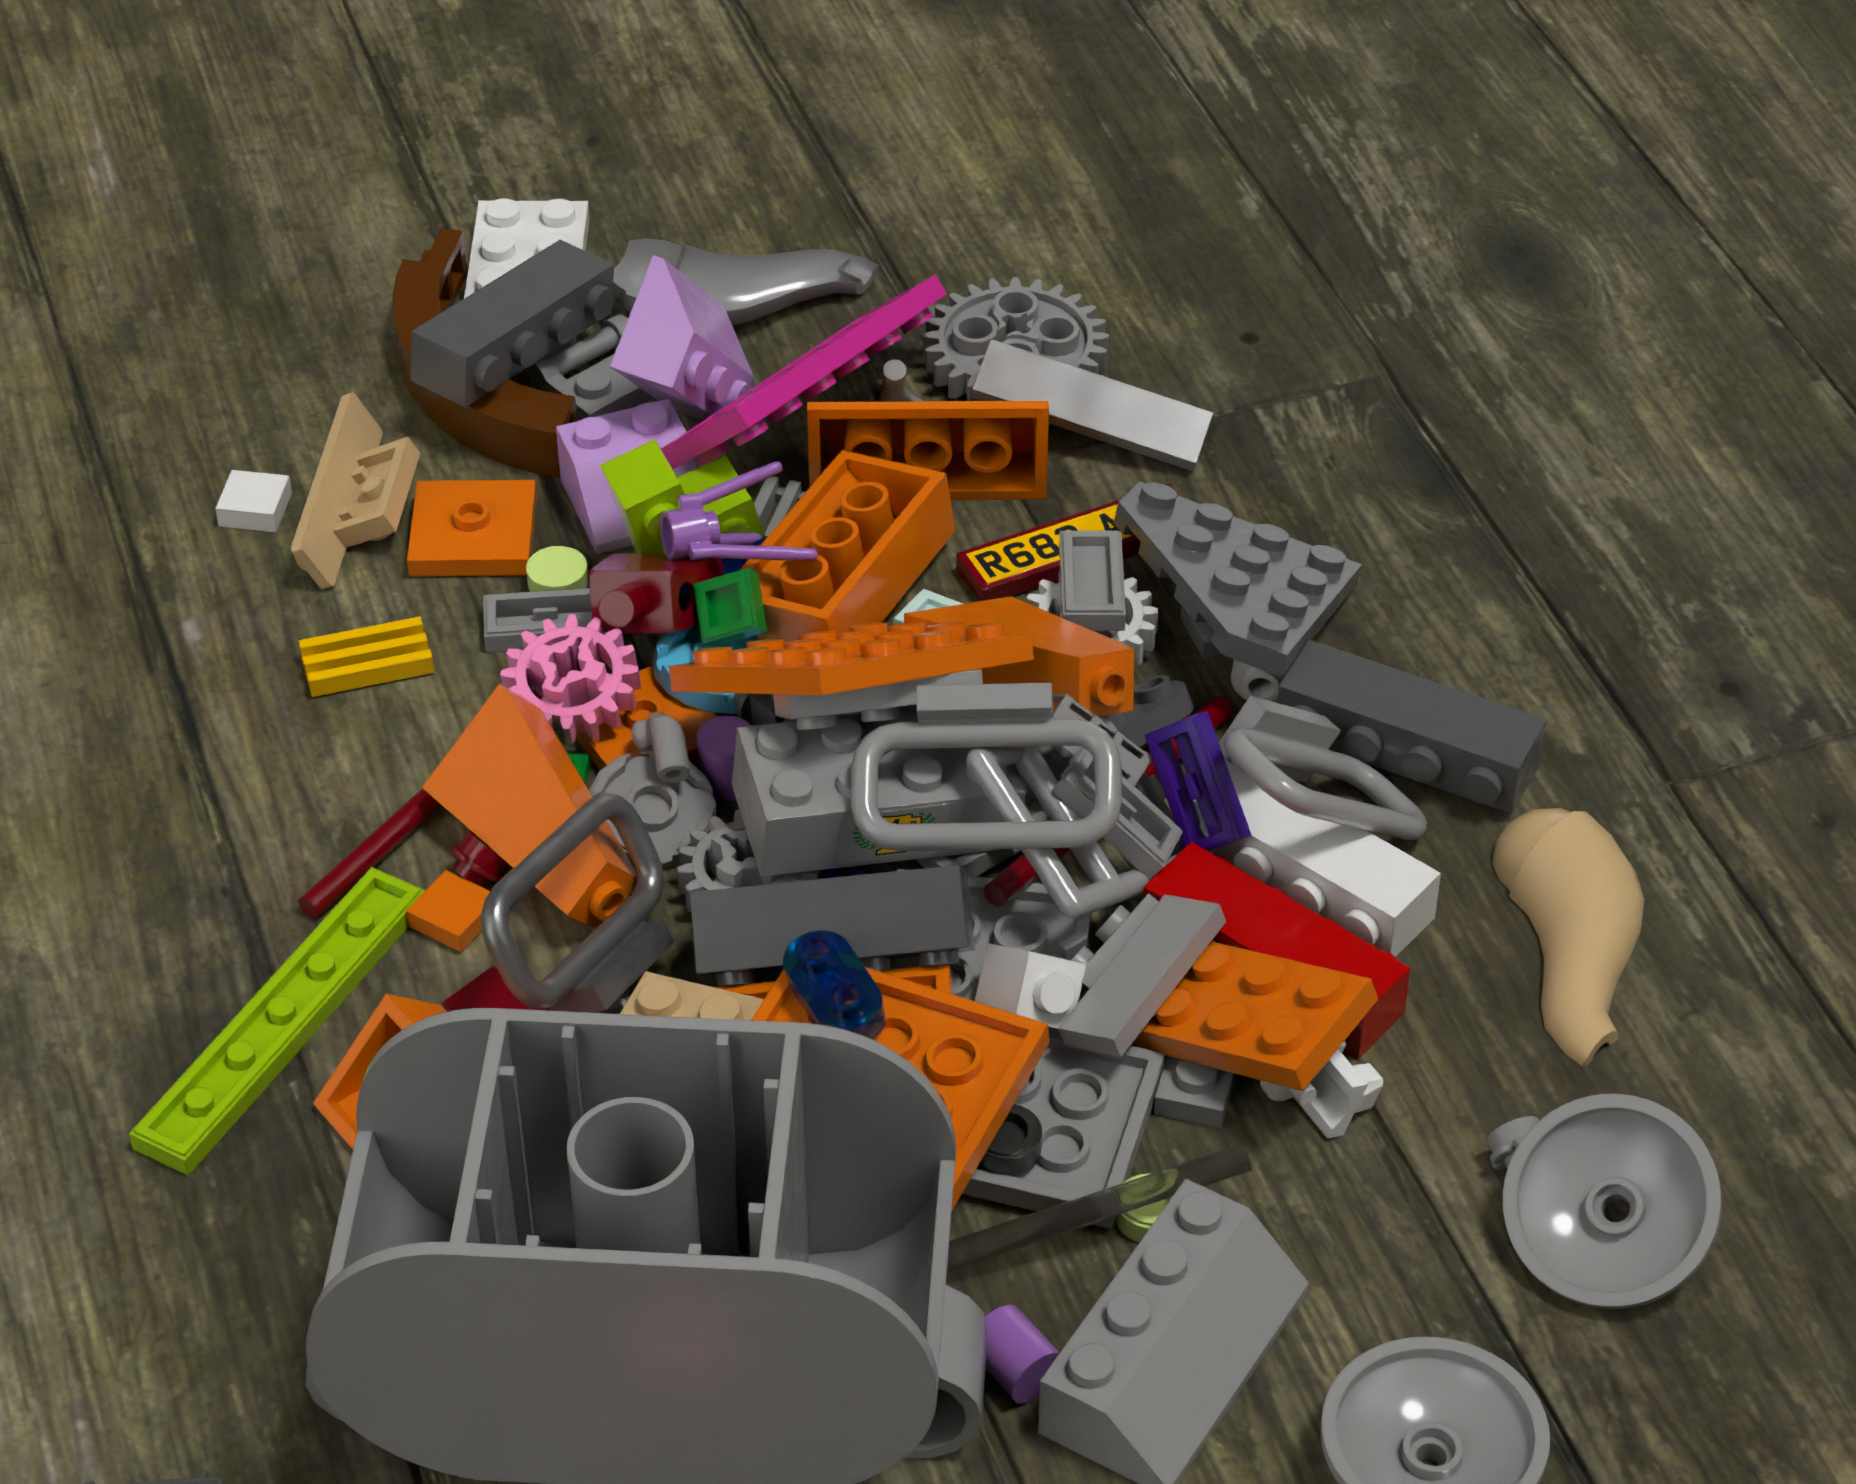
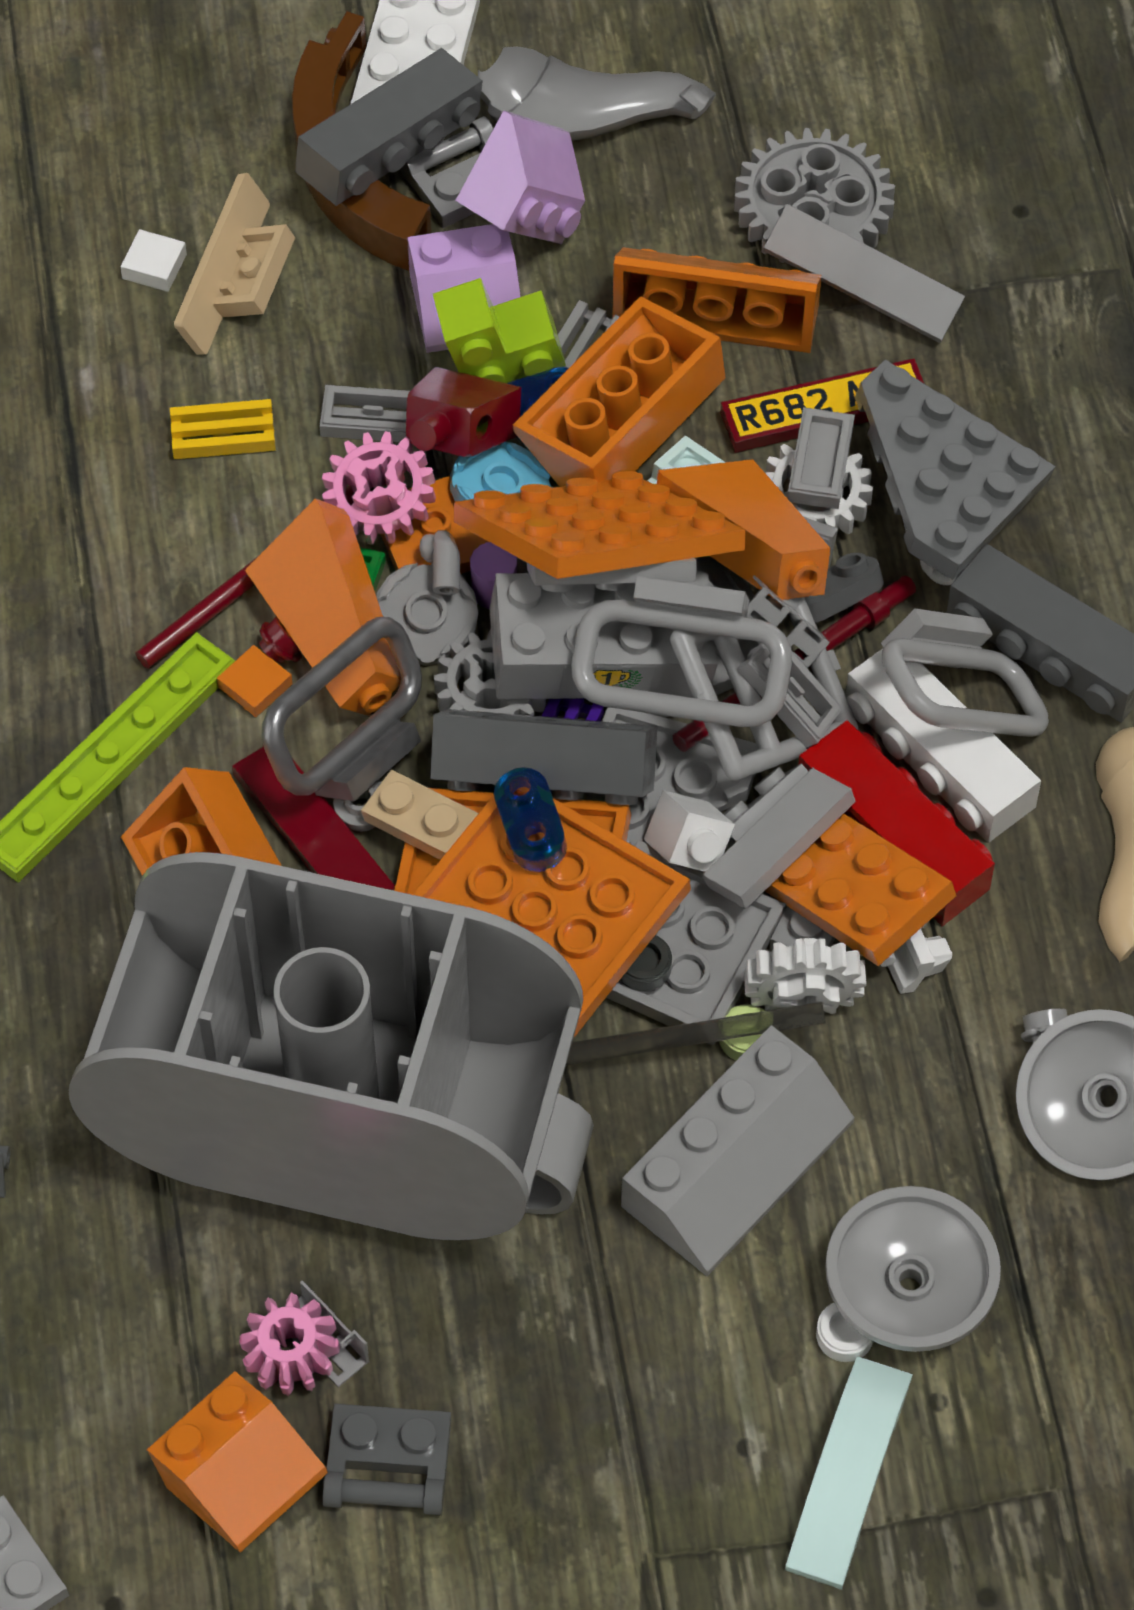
camera: 10 degrees right, 15 degrees up
orange plate [407,480,537,577] -> none
yellowish green tile [526,546,588,592] -> none
medium lavender plant [660,462,818,561] -> none
dark pink plate [661,274,947,470] -> none
green tile [693,568,767,647] -> none
light grey bar [874,360,923,402] -> none
medium lavender piece [985,1304,1060,1404] -> none
dark purple tile [1144,711,1252,851] -> none
none -> white gear [744,938,866,1018]

